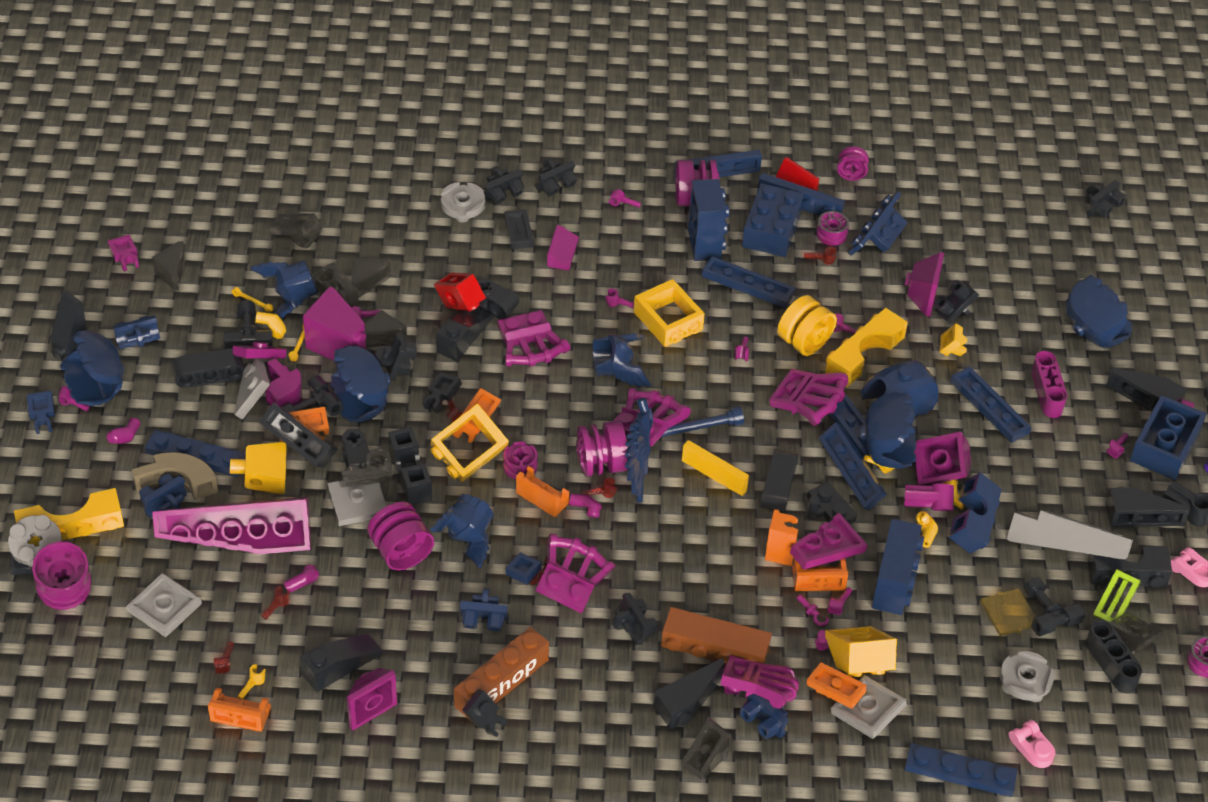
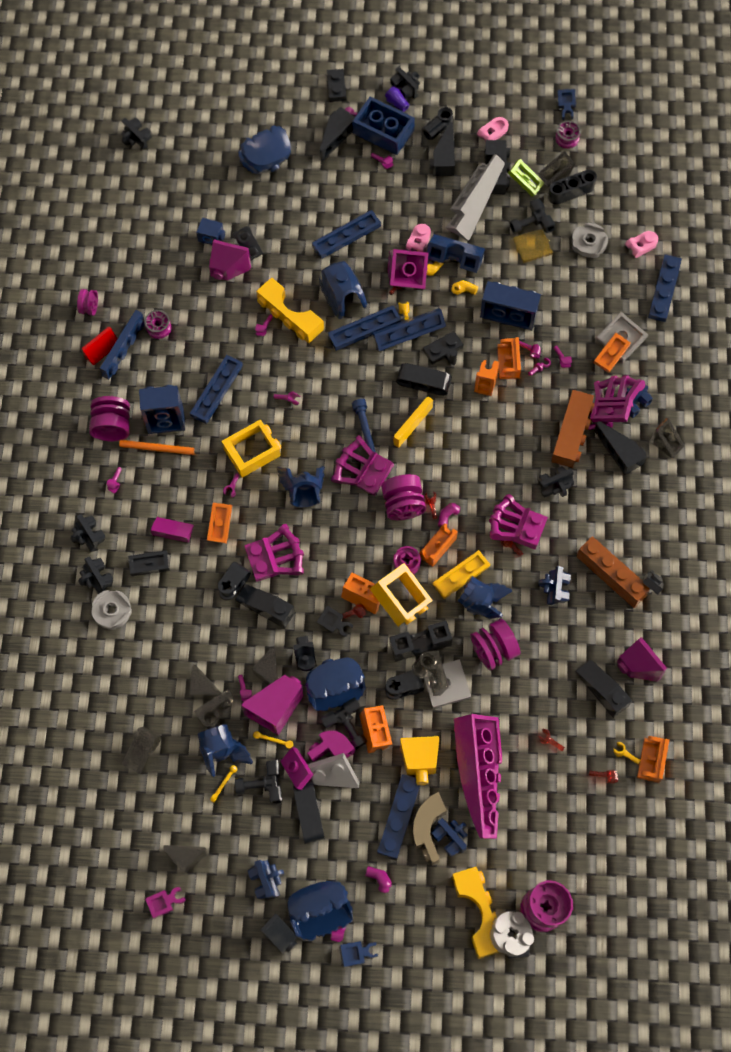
camera: 85 degrees left, 20 degrees up
light grey plate [126,573,202,637] -> none
yellow arm [255,311,286,339] -> none
black slope [259,402,339,468] -> none
magenta arm [284,564,319,594] -> none
red brick [433,272,486,311] -> none
dark blue plate [505,552,542,585] -> none
dark blue animal [625,398,654,503] -> none
dark blue plate [674,150,762,180] -> none
dark blue brick [742,183,804,257] -> none
magenta plate [769,369,848,426] -> none
yellow wheel [777,295,837,356] -> none
magenta wing [790,513,868,569] -> none
clear red hand [804,247,837,265] -> none
yellow slope [825,626,897,677] -> none
dark blue bracket [848,192,908,255] -> none
dark blue animal [861,392,917,469] -> none
magenta piece [904,484,954,511] -> none
yellow tile [939,323,967,357] -> none
magenta beam [1031,351,1067,418] -> none
none -> orange bar [119,440,194,455]
none -> dark blue brick [196,218,226,245]
none -> orange hinge [207,502,232,543]
none -> bright pink plate [406,224,431,252]
none -> yellow tile [433,550,491,599]

